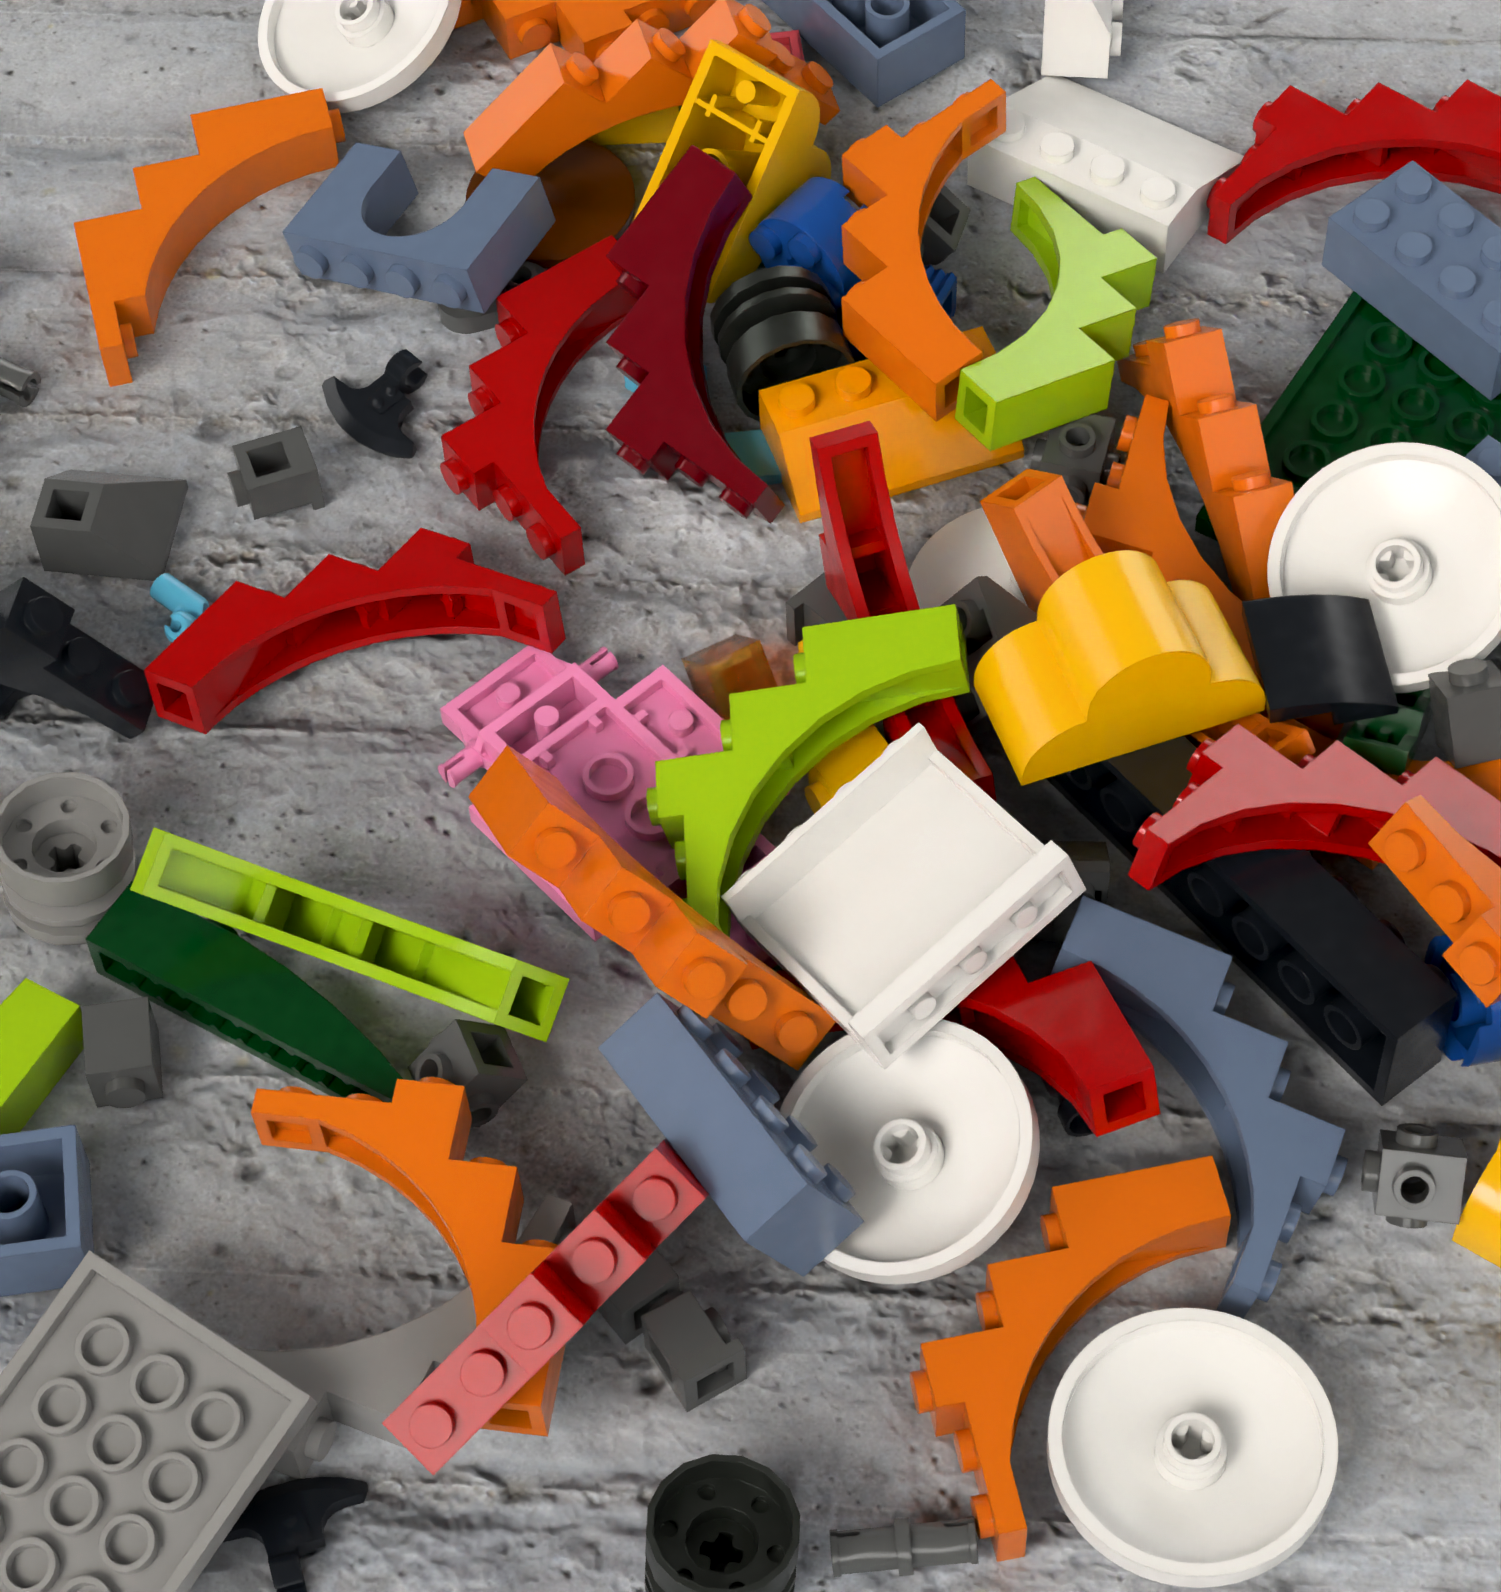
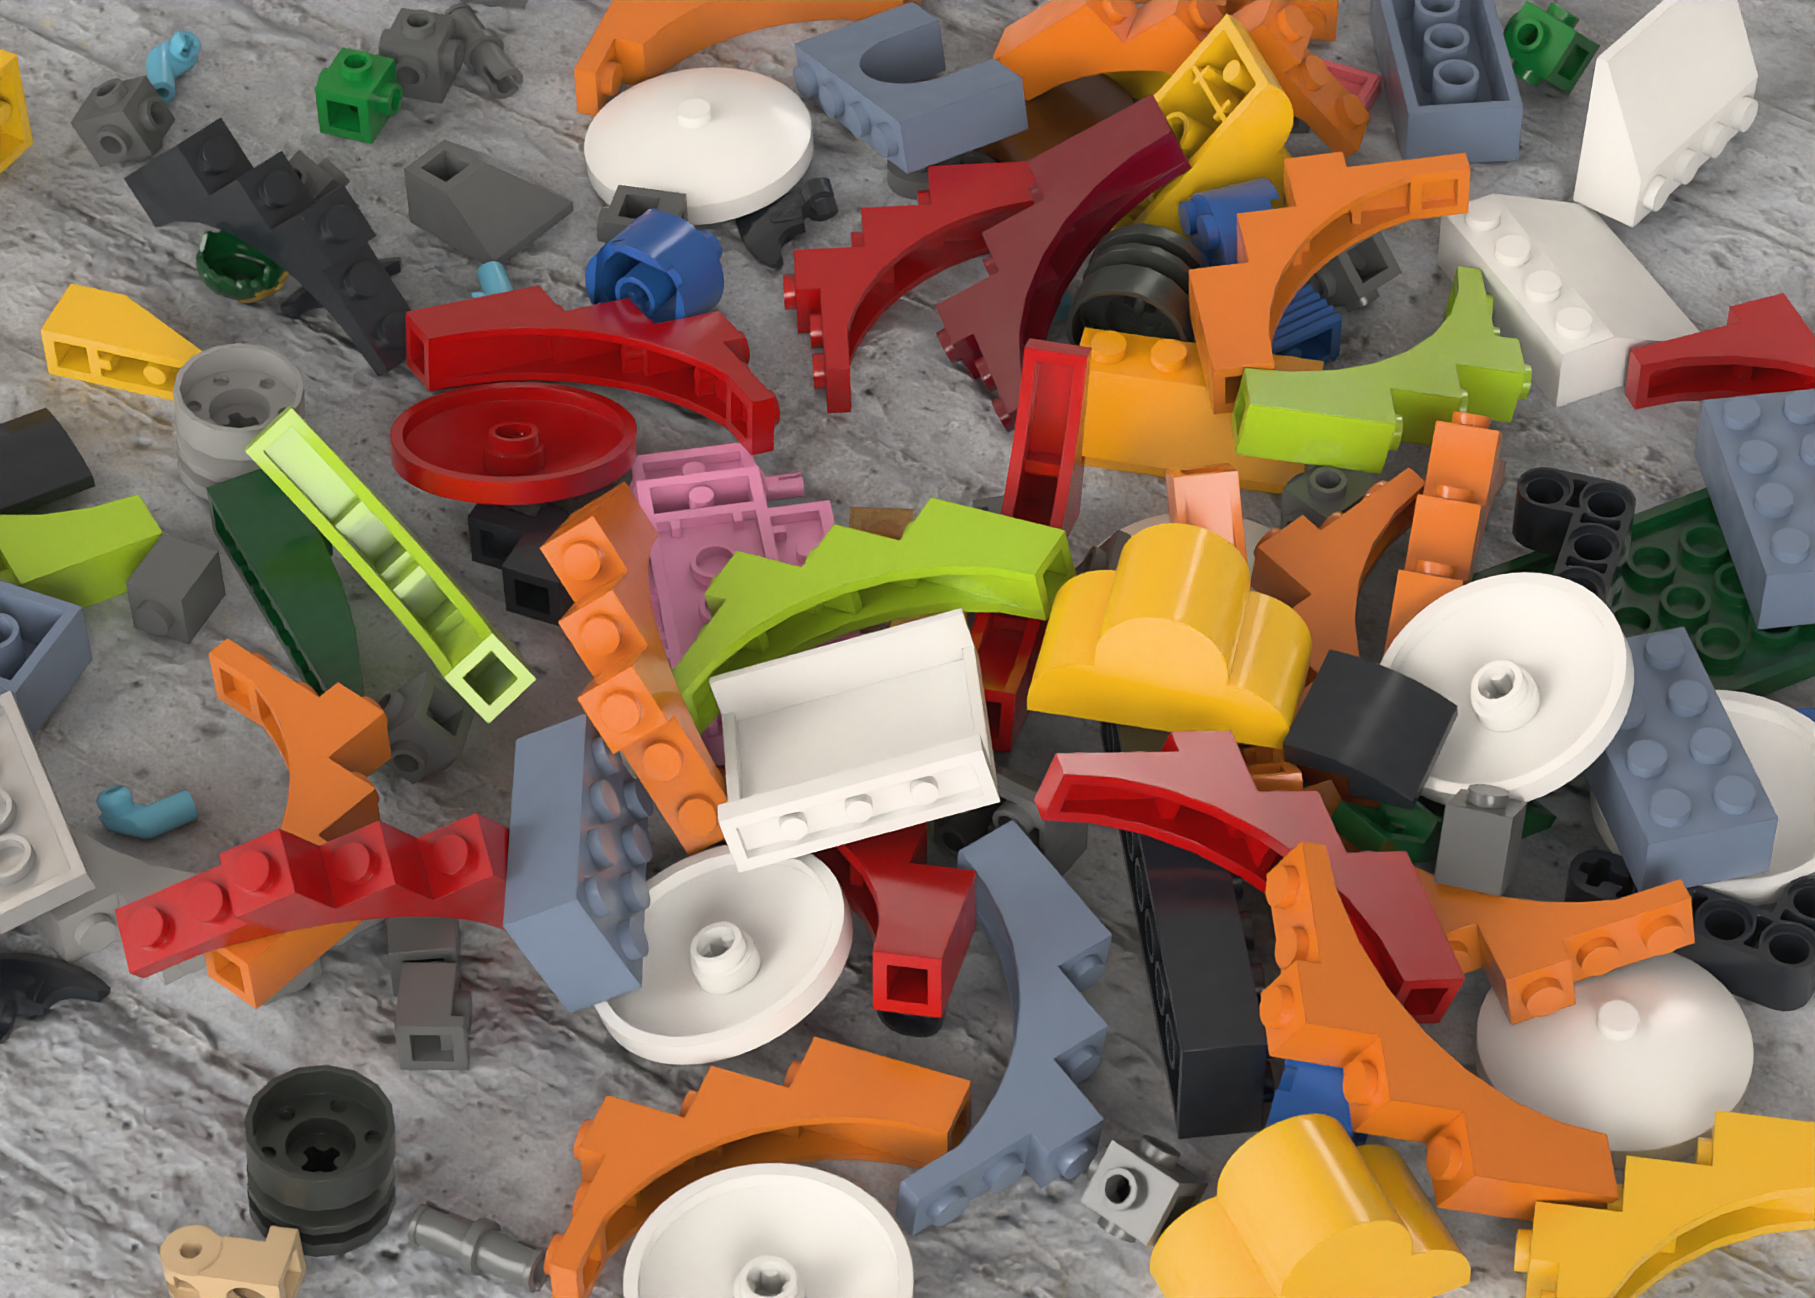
camera: 30 degrees right, 10 degrees down
none -> medium azure arm [96,785,198,839]
none -> red dish [390,382,637,505]
none -> black brick [467,502,575,627]
none -> white dish [584,67,814,225]
none -> blue brick [585,208,724,324]
none -> black beam [1512,467,1636,610]

